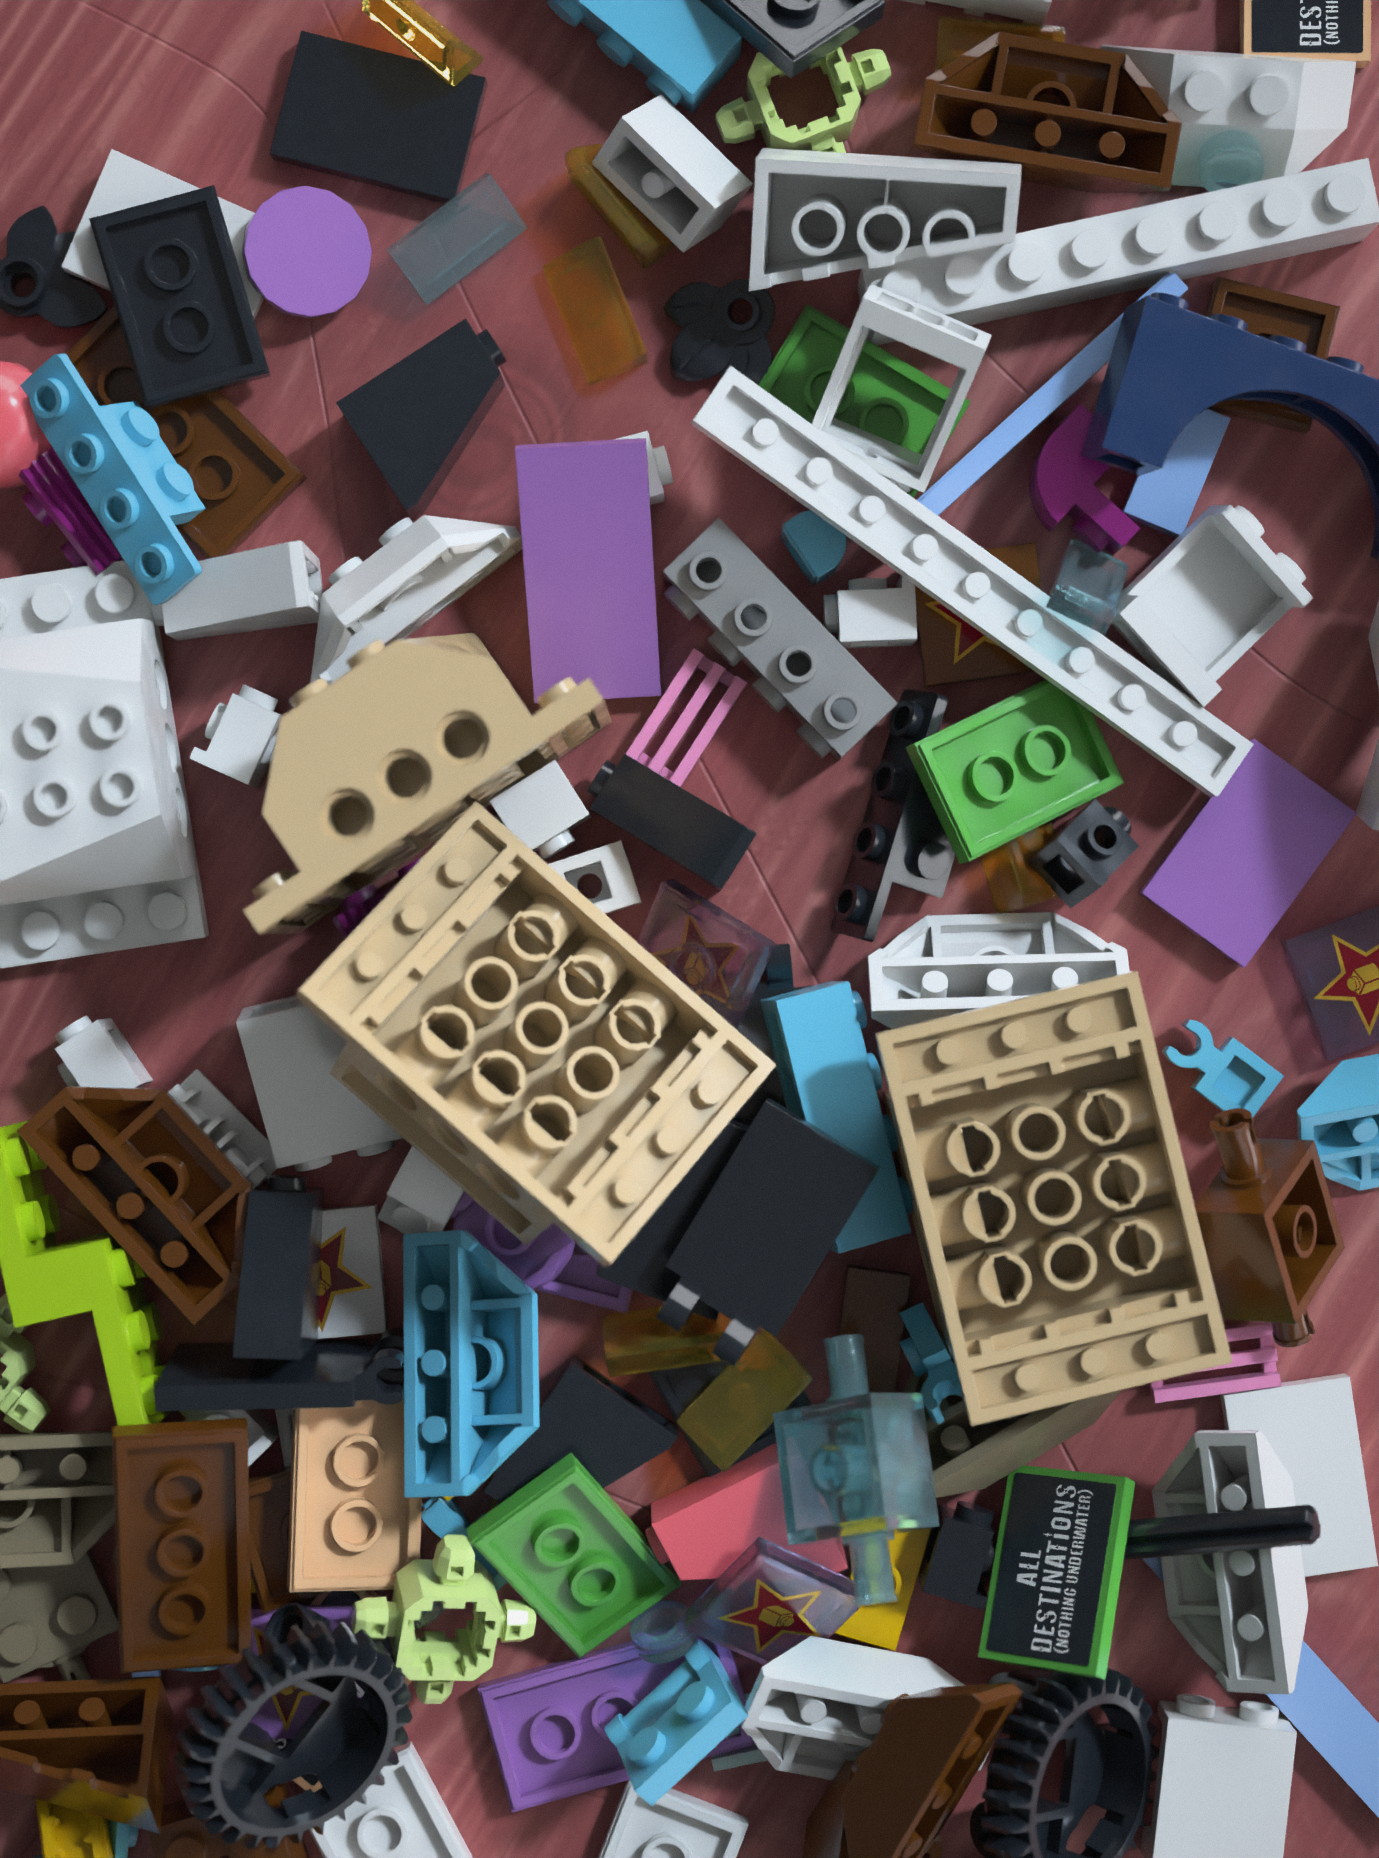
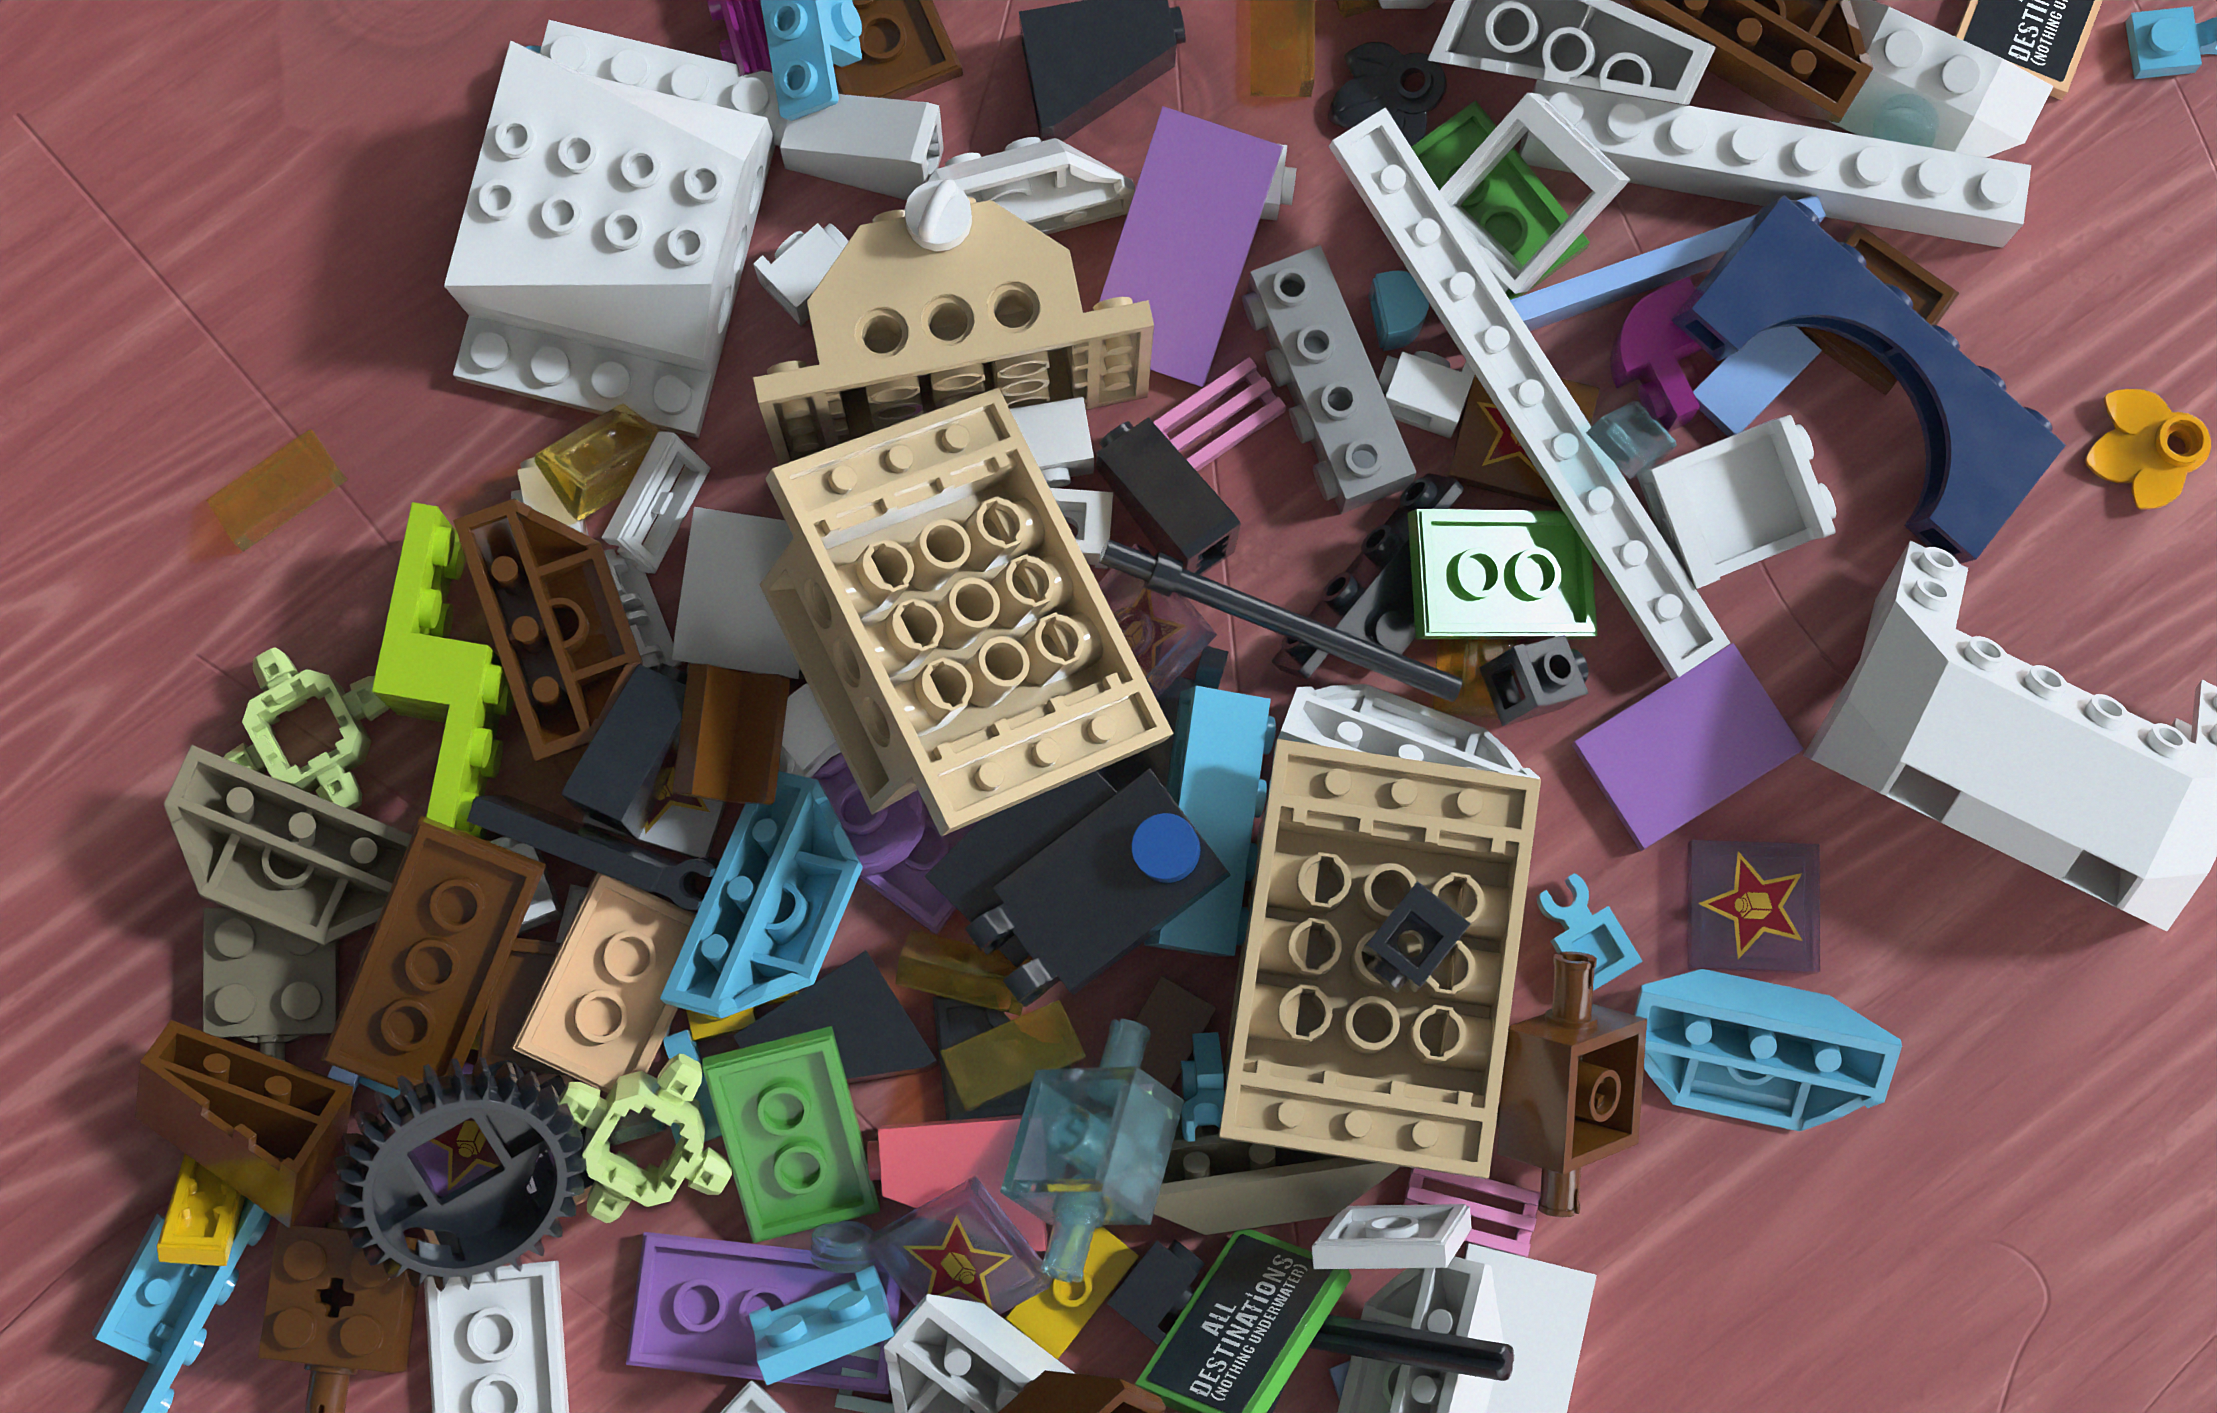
camera: 15 degrees right, 10 degrees down
none -> clear yellow slope [534,403,661,521]
none -> white tile [602,431,711,574]
none -> reddish brown panel [672,664,790,805]
none -> white tile [904,179,972,251]
none -> black bar [1099,539,1462,702]
none -> blue tile [1132,813,1201,883]
none -> white tile [1312,1204,1472,1269]
none -> black brick [1362,881,1471,993]

